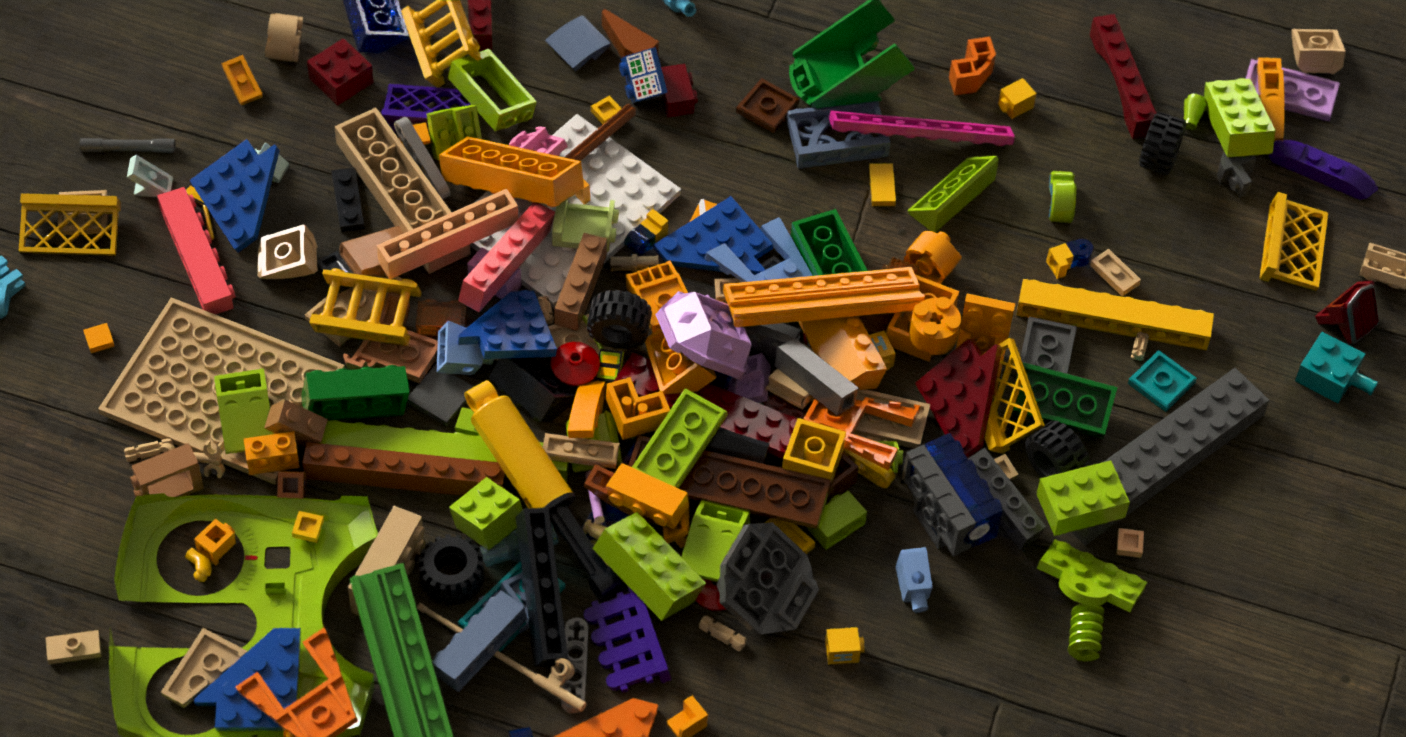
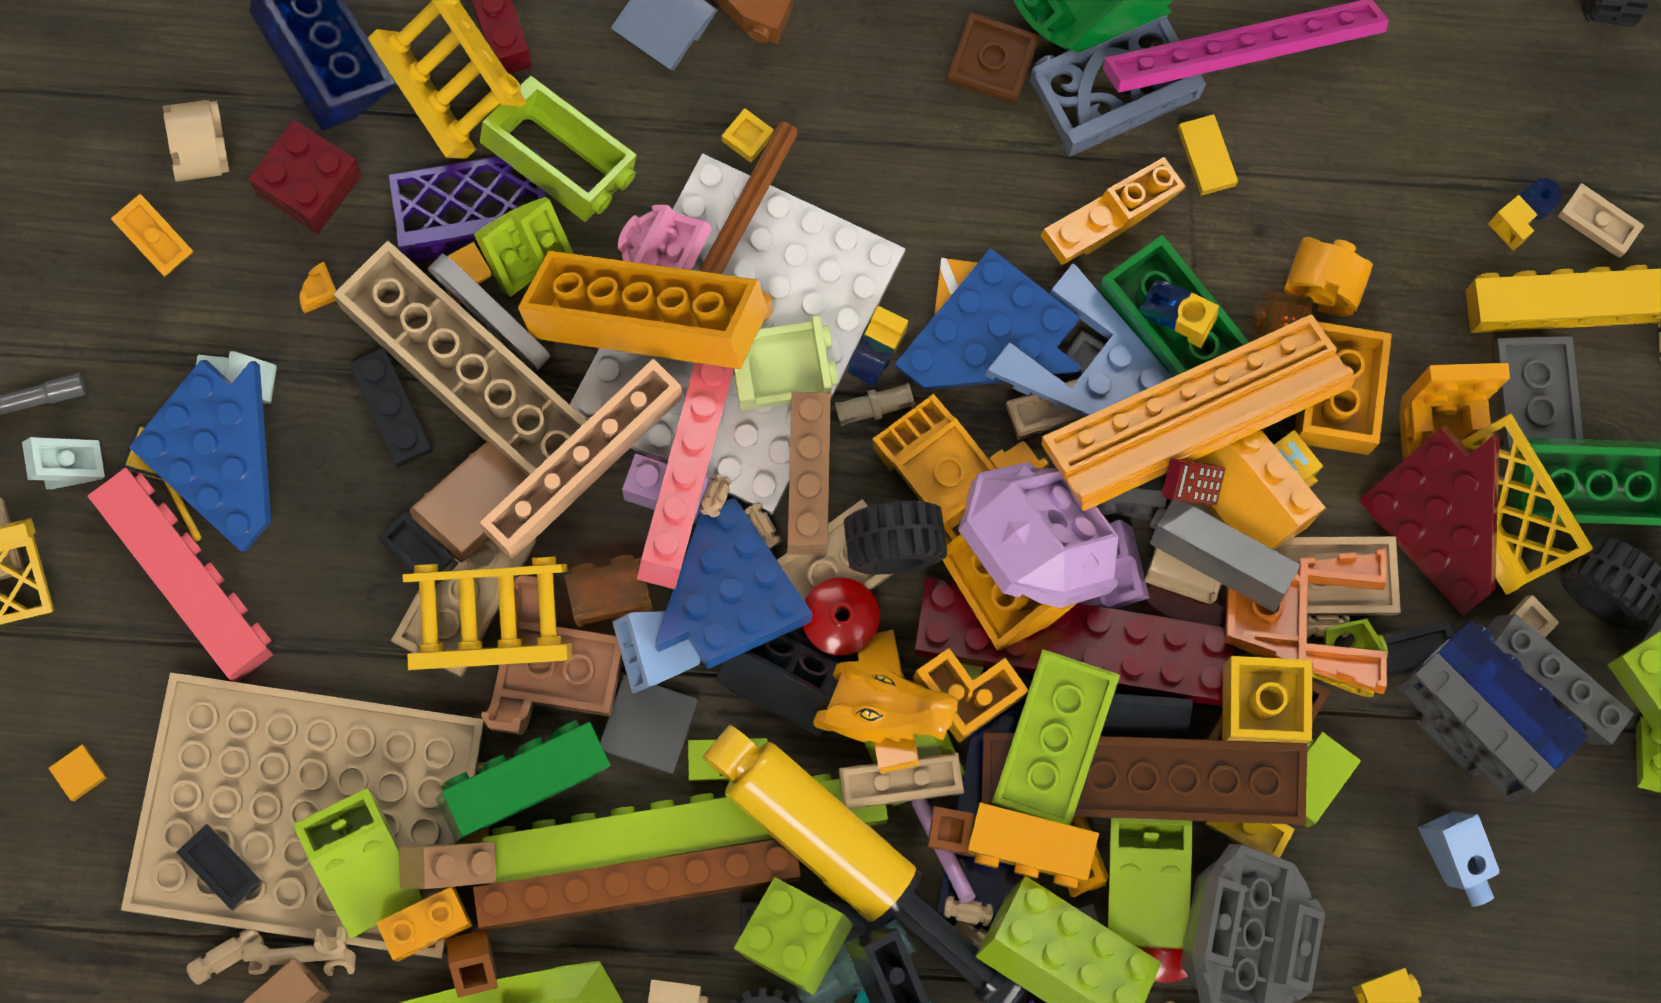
camera: 20 degrees left, 20 degrees up
tan slope [257,224,318,279] -> none
piece [582,315,624,382] -> none
slope [619,47,667,103] -> none
dark red brick [661,64,698,118] -> none
lime slope [907,156,999,233] -> none
light orange brick [909,297,961,355] -> none
lime animal [1049,171,1076,223] -> none
none -> black tile [176,824,264,911]
none -> light orange tile [300,262,336,313]
none -> tan piece [699,474,731,518]
none -> light orange animal [813,661,958,743]
none -> light orange slope [1040,157,1186,265]
none -> leg [1139,280,1219,348]
none -> dark red tile [1162,458,1226,506]

